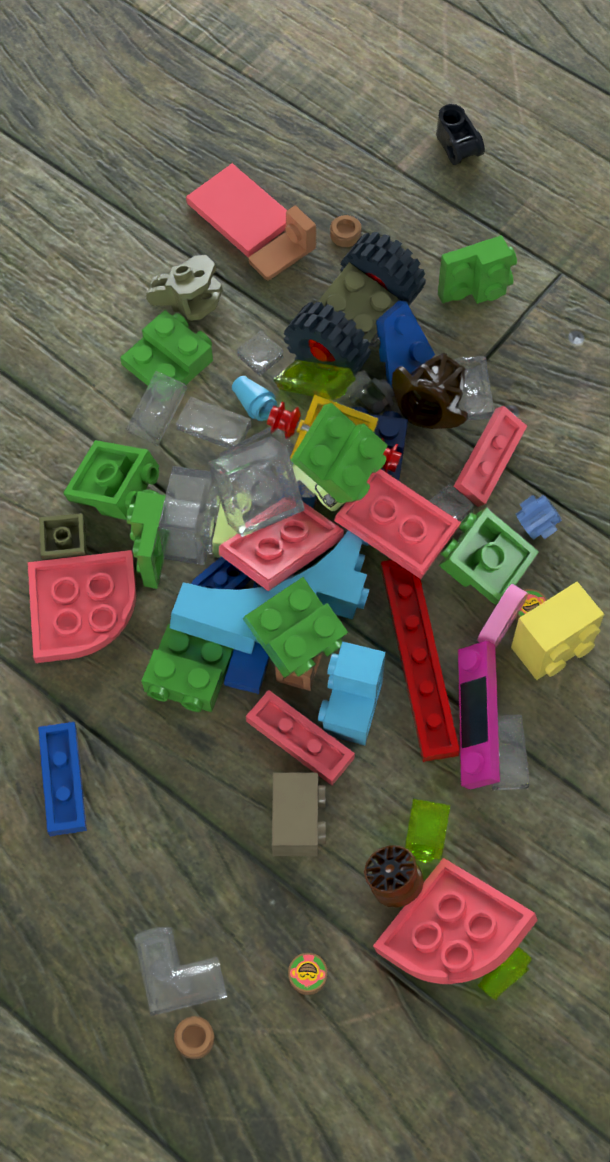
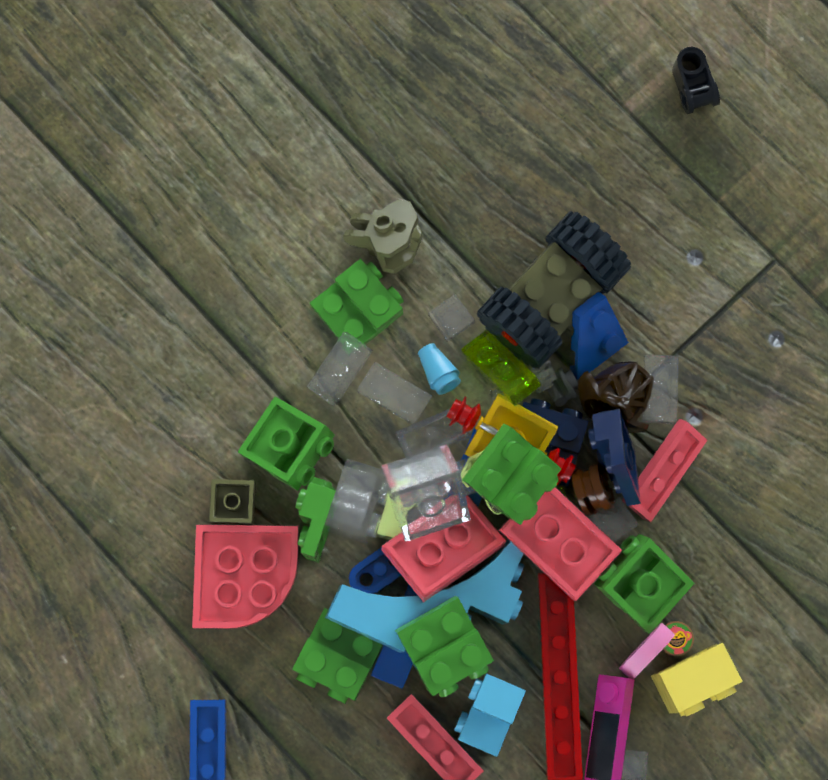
camera: 10 degrees right, 15 degrees up
coral tile [186,163,287,258] -> none
nougat bracket [249,205,316,281] -> none
medium nougat tile [330,215,361,247] -> none
bright green plate [438,235,517,304] -> none
medium blue gear [516,495,562,540] -> none
none -> reddish brown wheel [572,463,615,517]
none -> dark blue plate [588,409,641,506]

